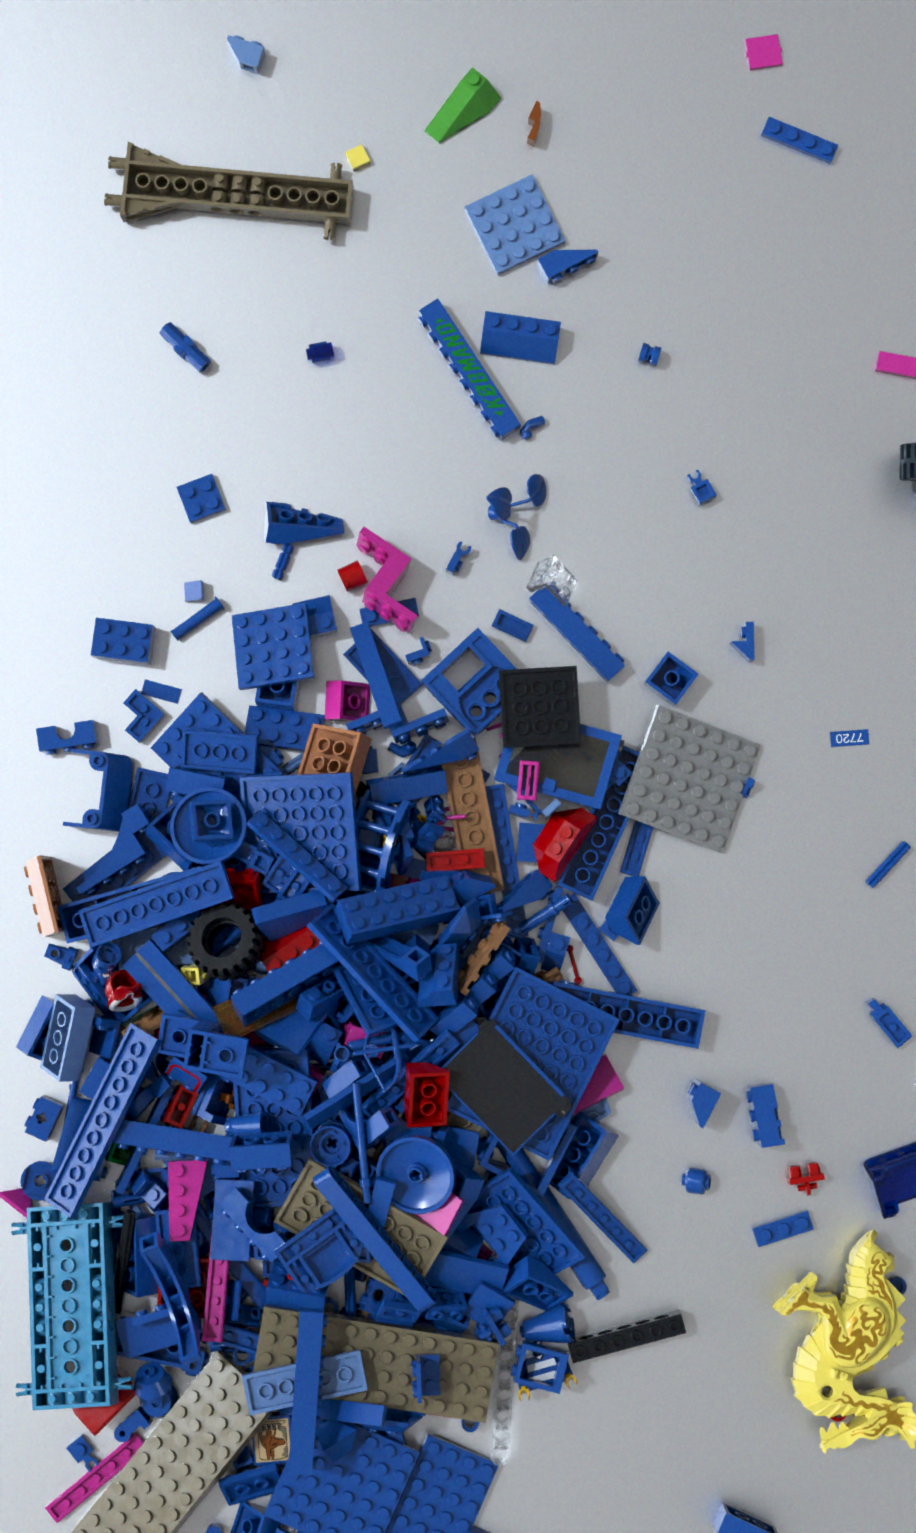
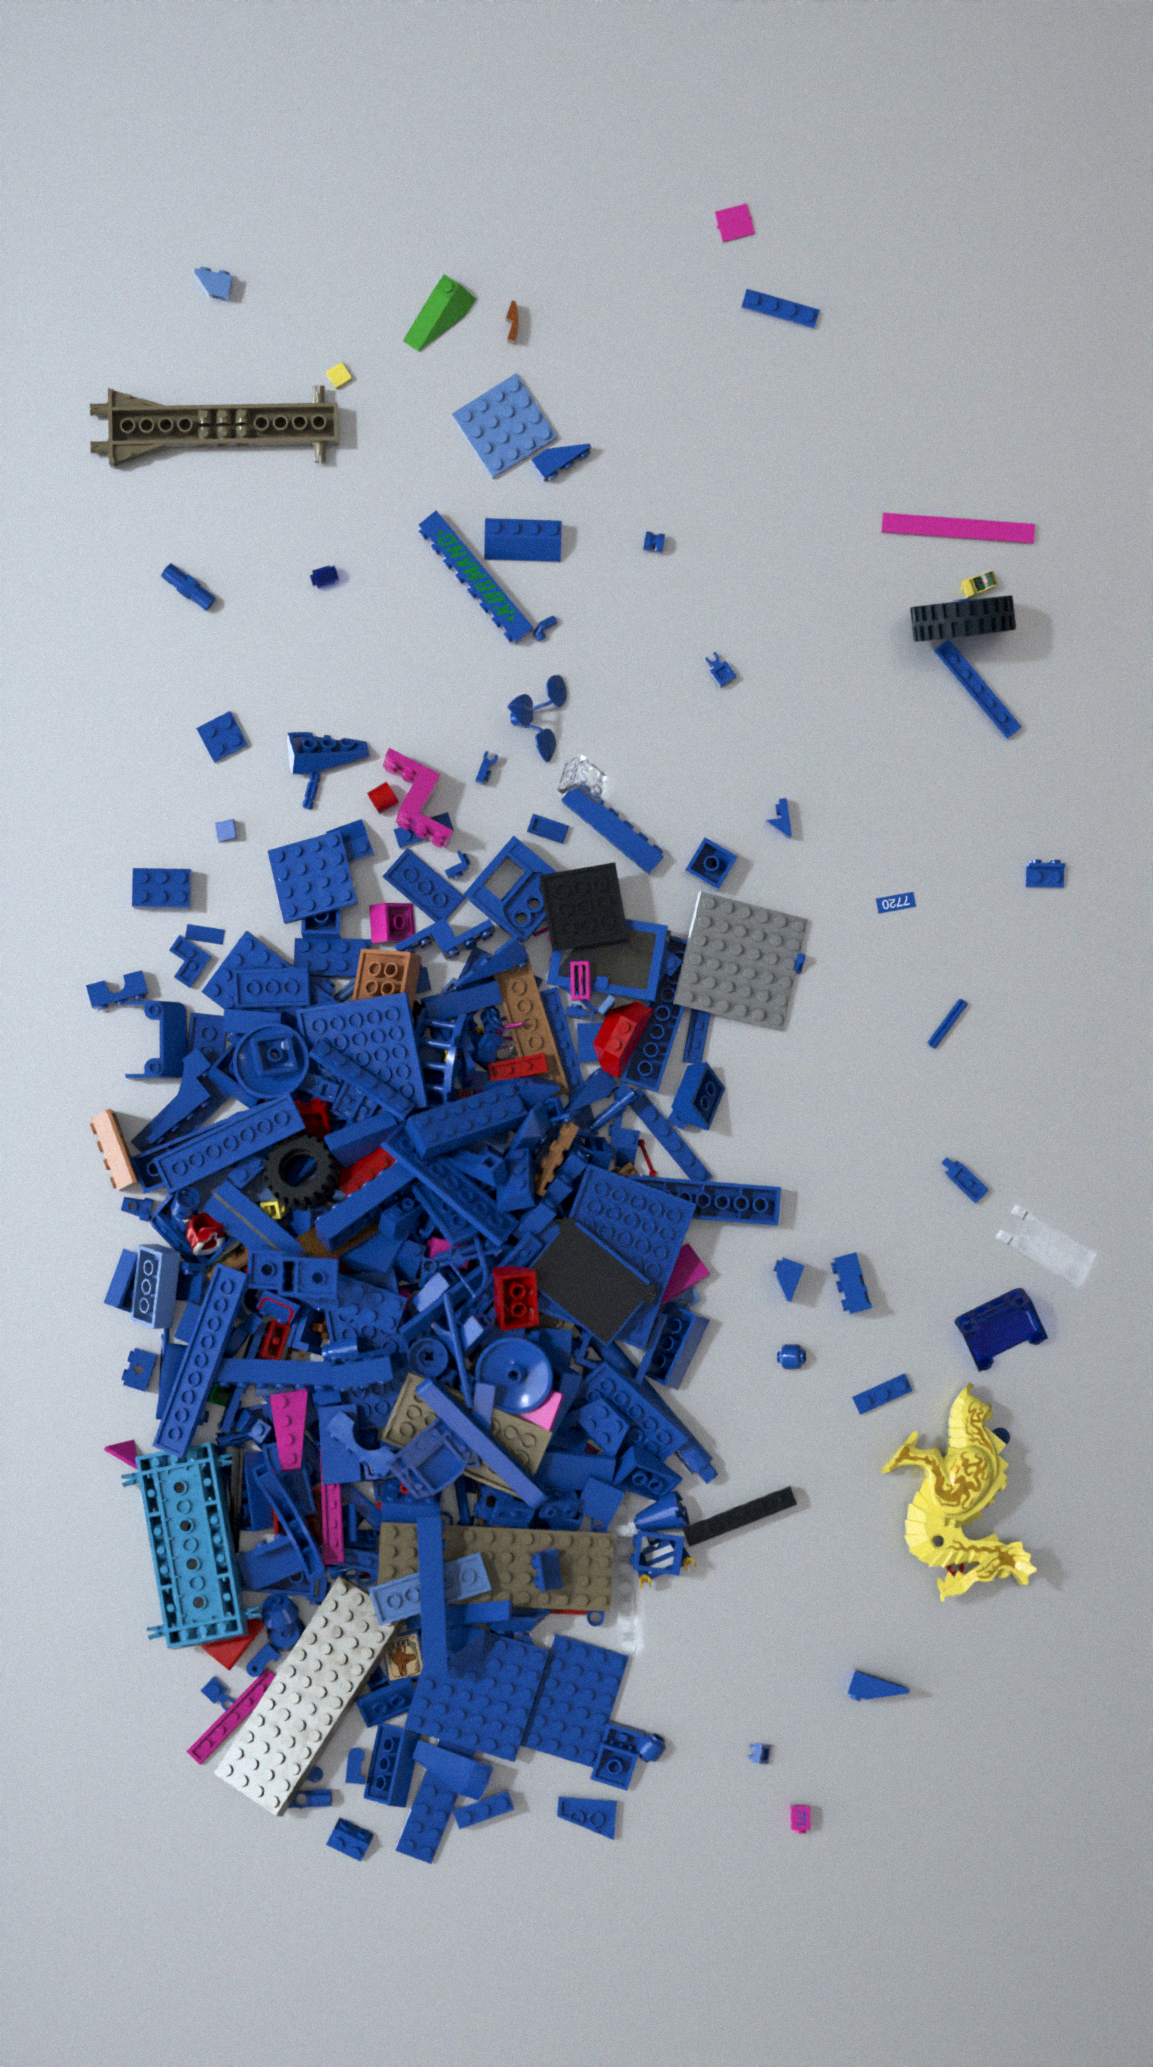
camera: 15 degrees left, 0 degrees up
blue plate [20,1161,57,1201] -> none
blue pin [171,596,225,641] -> none
blue tile [350,621,403,729] -> none
blue arm [387,741,416,758] -> none
blue hips [477,1307,513,1346] -> none
blue tile [557,1171,648,1264] -> none
red hips [787,1162,825,1196] -> none

